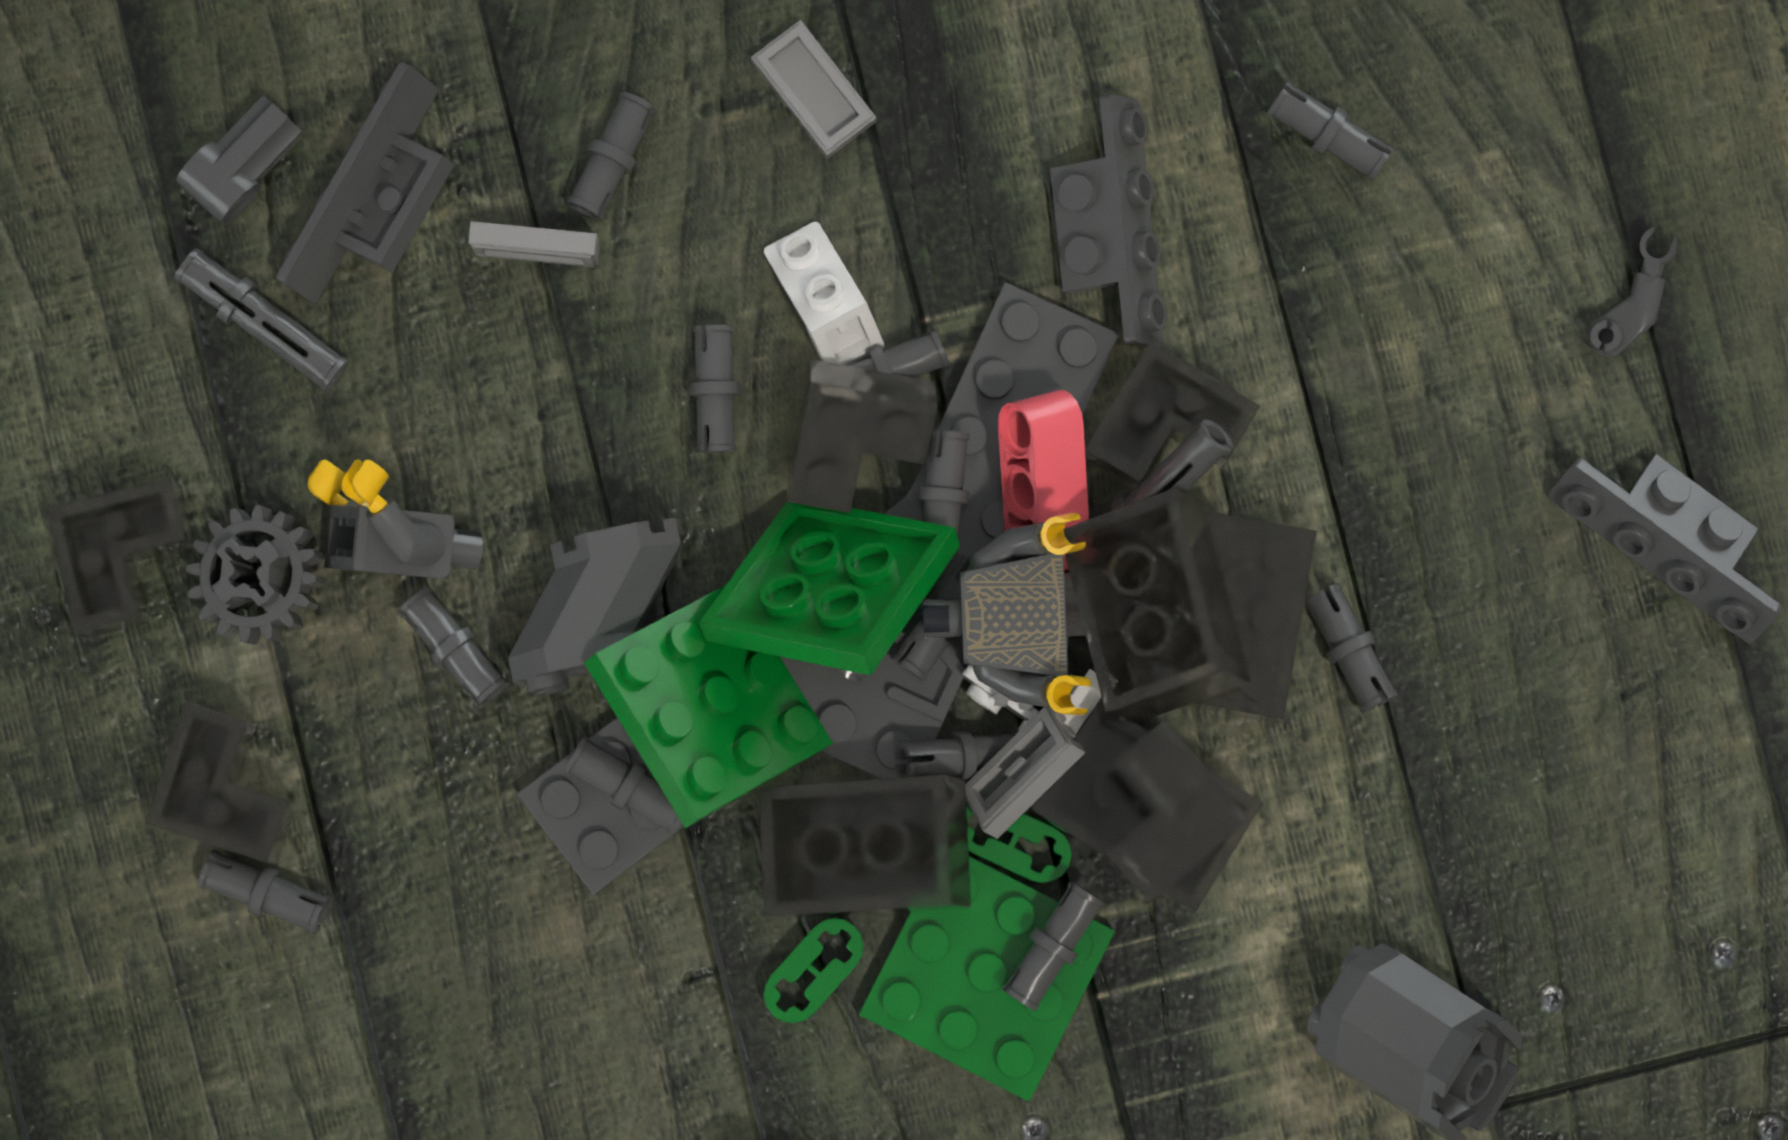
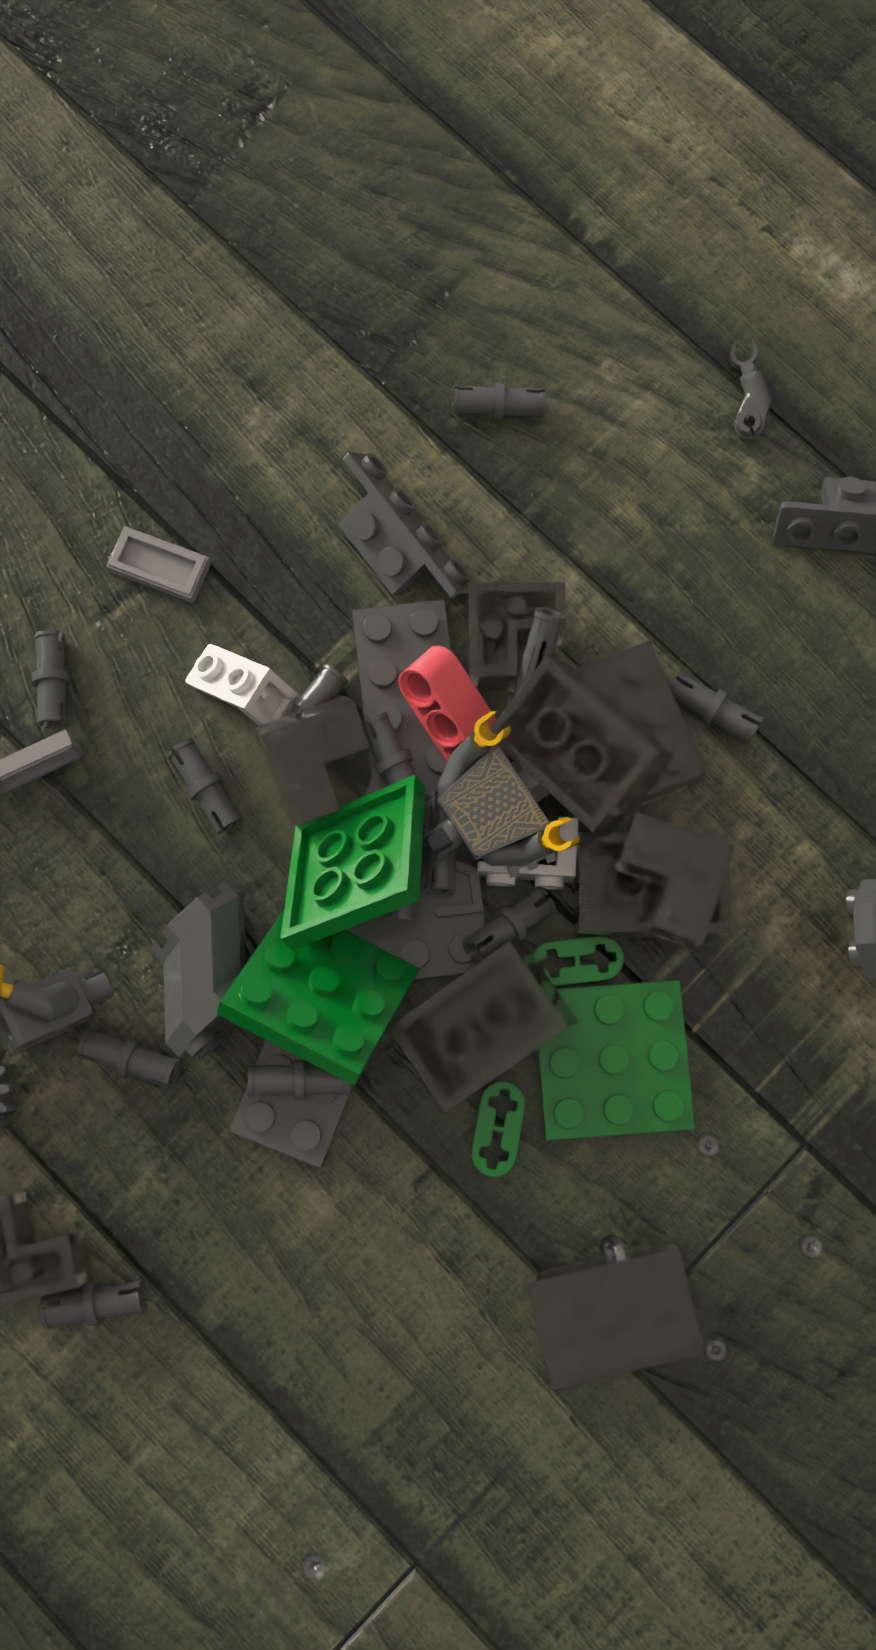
camera: 25 degrees left, 5 degrees down
light grey tile [960,707,1086,839] -> none
dark grey pin [1002,881,1105,1011] -> none

